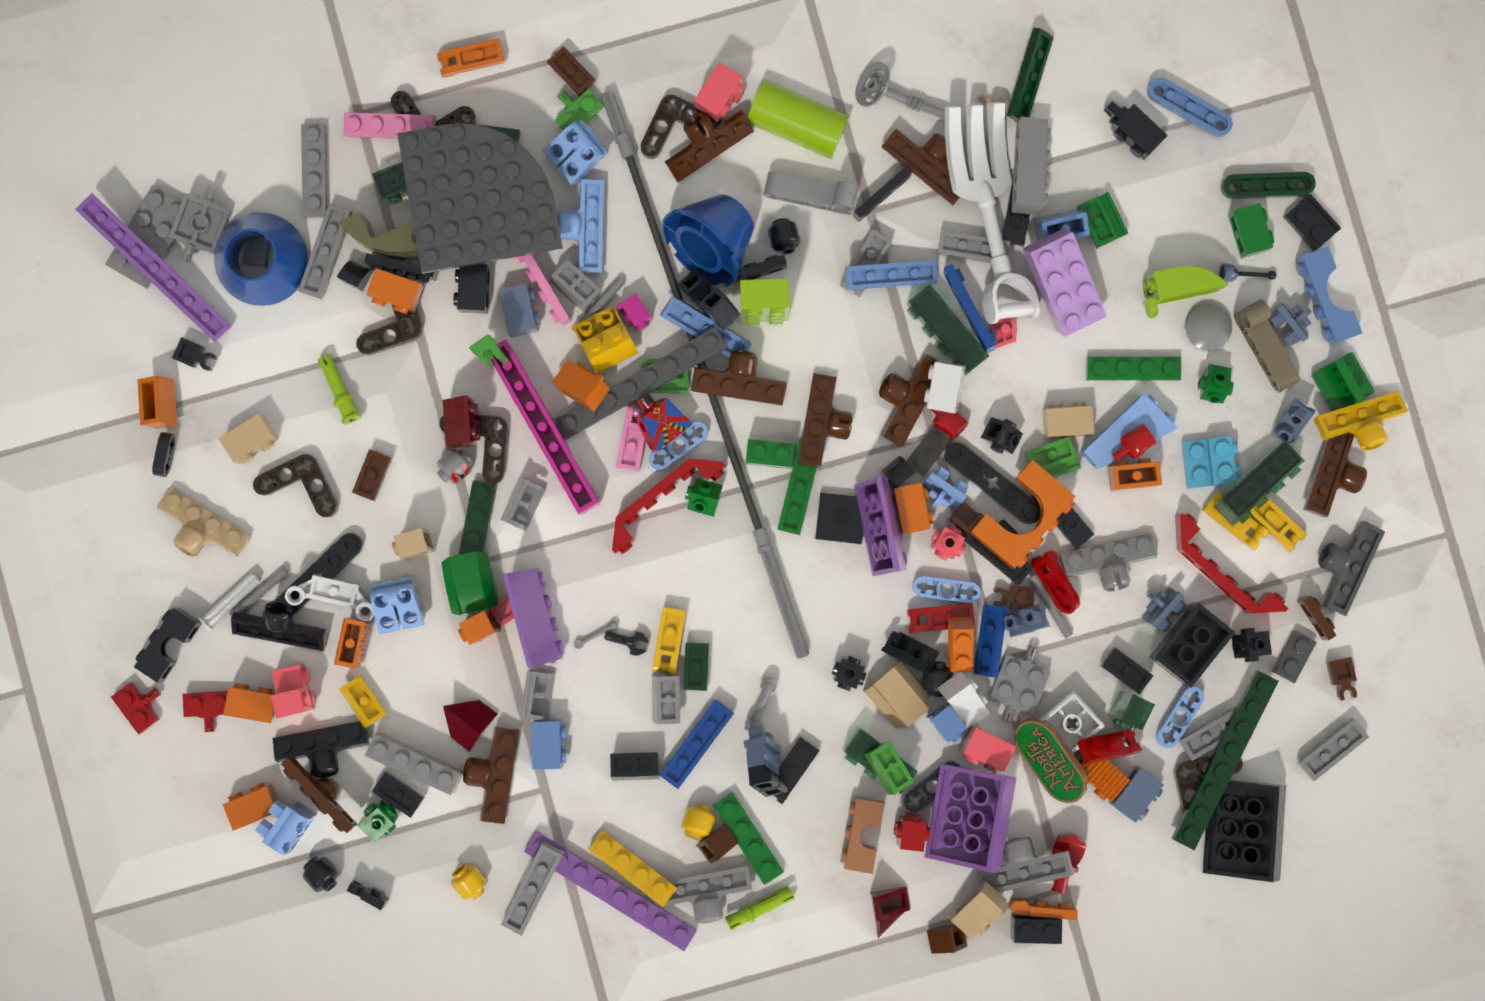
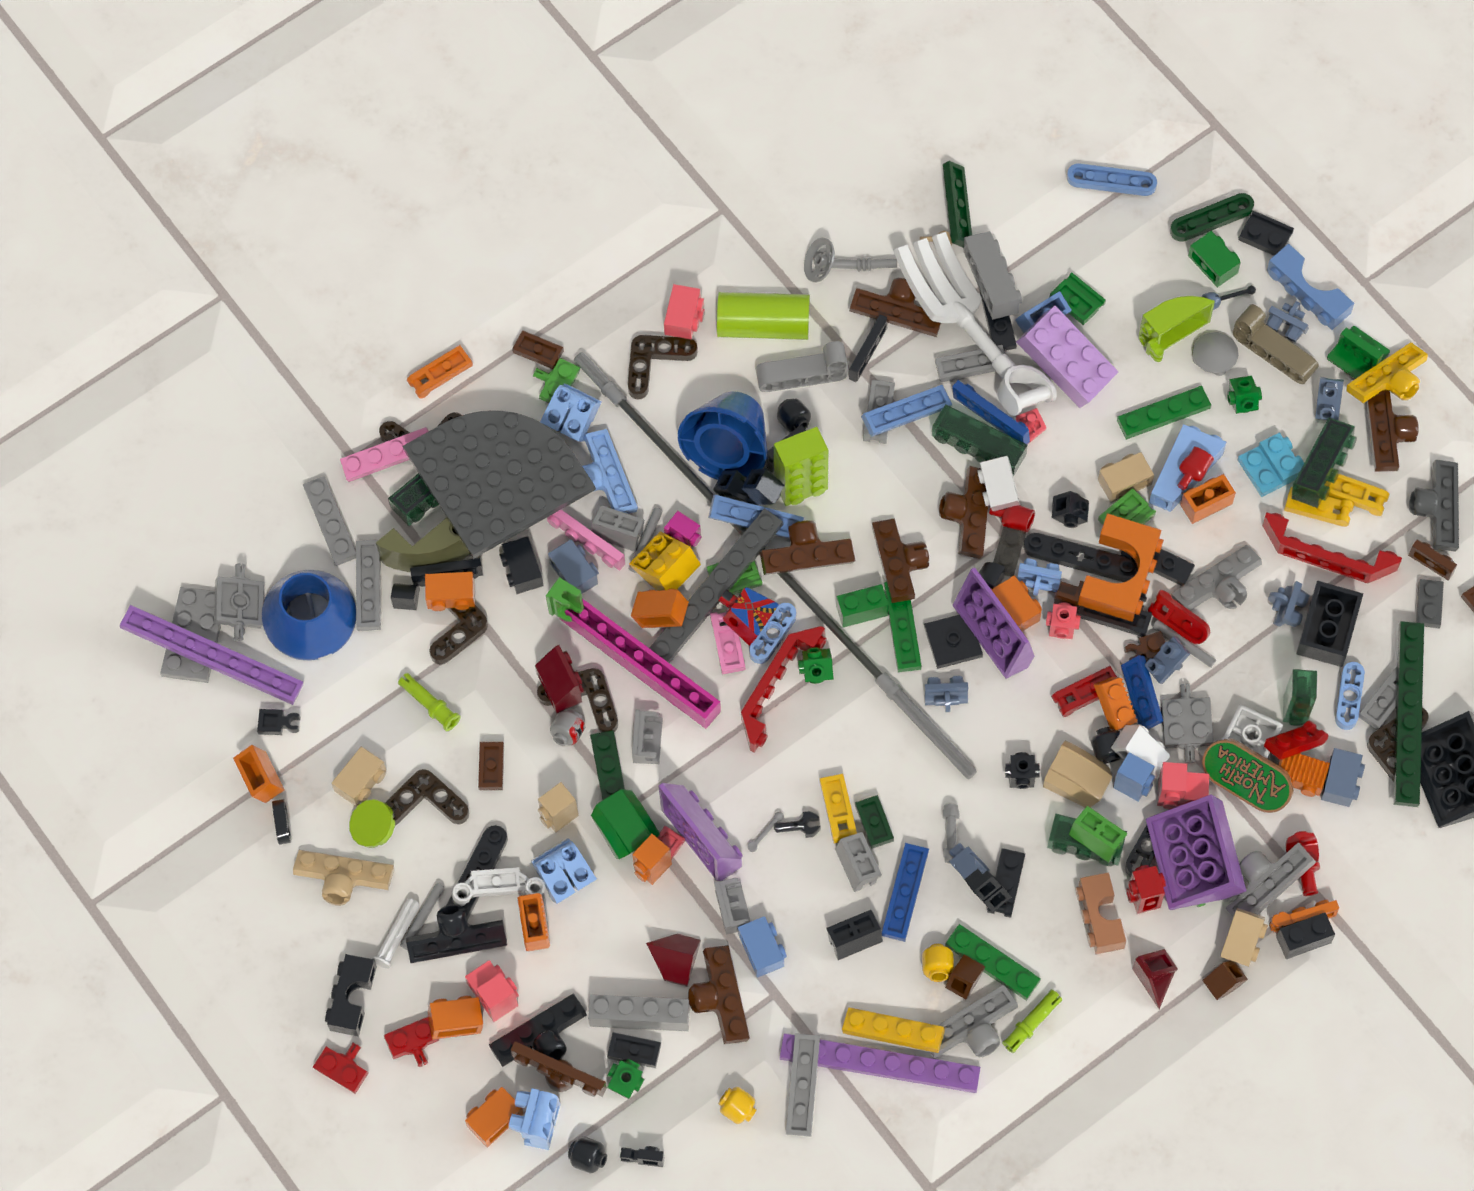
camera: 20 degrees left, 20 degrees down
yellow plate [339,675,386,729] -> none
reddish brown plate [665,110,754,183] -> none
black hinge [881,631,939,675] -> none
light blue beam [912,576,981,603] -> none
black plate [1100,647,1153,695] -> none
black hinge [1104,101,1168,160] -> none
black brick [1232,628,1272,662] -> none
none -> lime tile [349,799,395,848]
none -> sand blue hips [925,676,968,713]

